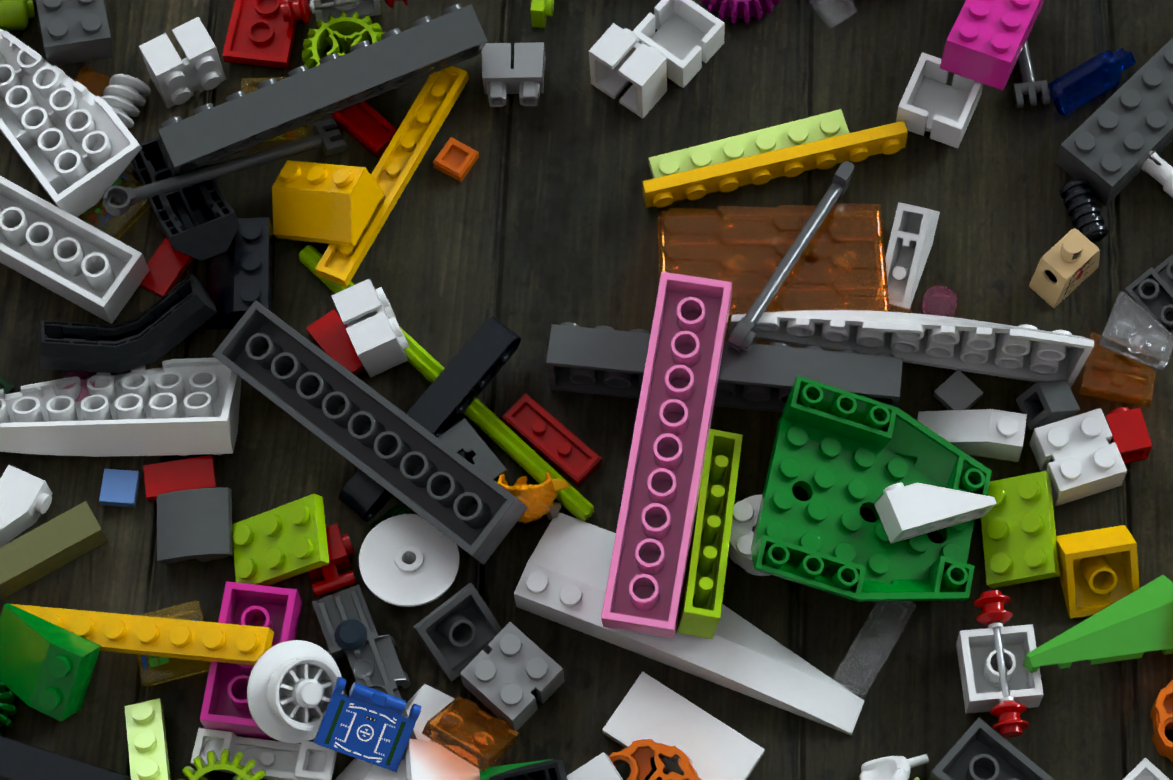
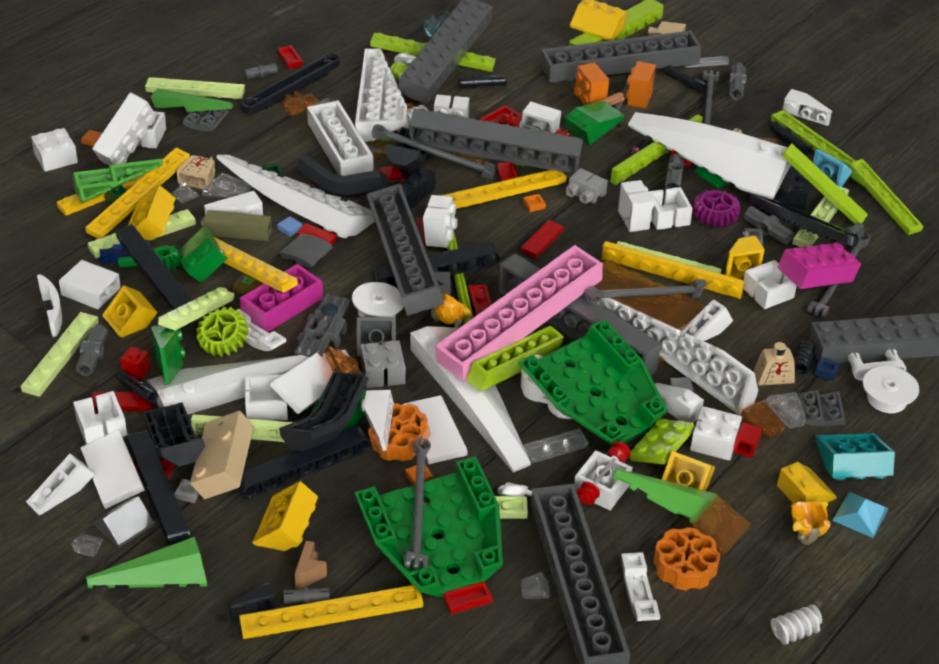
camera: 30 degrees right, 25 degrees down
lime plate [232,494,329,586] -> none
white piece [247,640,343,743] -> none
yellow slope [272,160,384,247] -> none
red brick [308,524,357,597] -> none
blue piece [314,677,421,772] -> none
white slope [875,482,997,543] -> none
dark grey brick [1015,380,1080,430] -> none
clear blue hinge [1047,48,1136,116] -> none
none -> red tile [521,220,564,259]
none -> yellow slope [725,236,764,280]
none -> dark blue plate [815,357,840,381]

